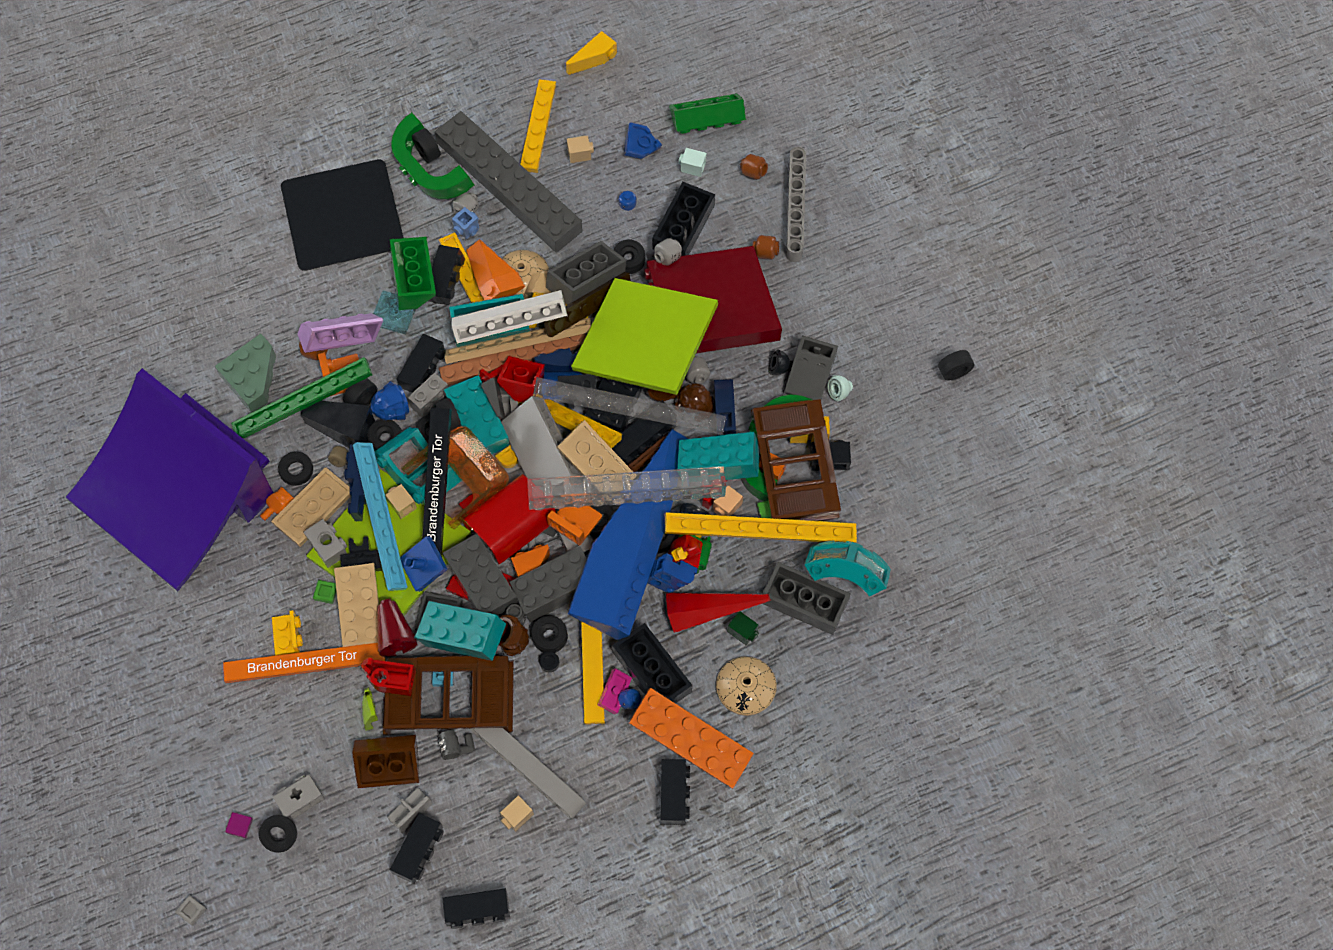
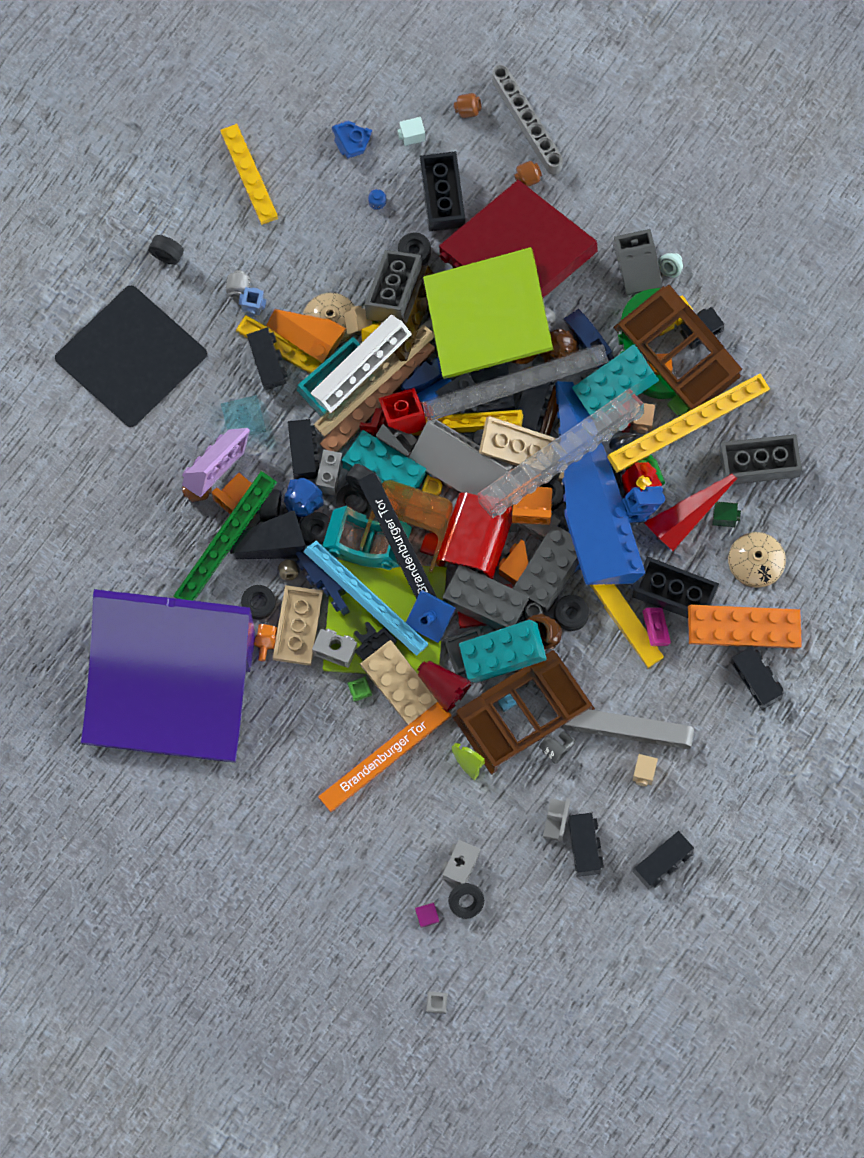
camera: 30 degrees left, 5 degrees up
sand green brick [215,334,276,413] -> none
yellow bracket [272,610,303,656] -> none
reddish brown slope [352,735,420,788] -> none
red piece [361,658,416,696] -> none
tan brick [385,484,417,519] -> none
green slope [390,237,436,310] -> none
green arch [391,112,475,199] -> none
dark grey brick [434,111,583,253] -> none
black tile [539,652,560,673] -> none
yellow slope [566,31,617,75] -> none
tan brick [567,135,594,163] -> none
blue piece [618,689,641,710] -> none
light grey head [654,238,682,266] -> none
green slope [669,93,746,134] -> none
black brick [769,350,793,375] -> none
teal window [805,540,891,597] -> none
black tyre [938,350,975,381] -> none

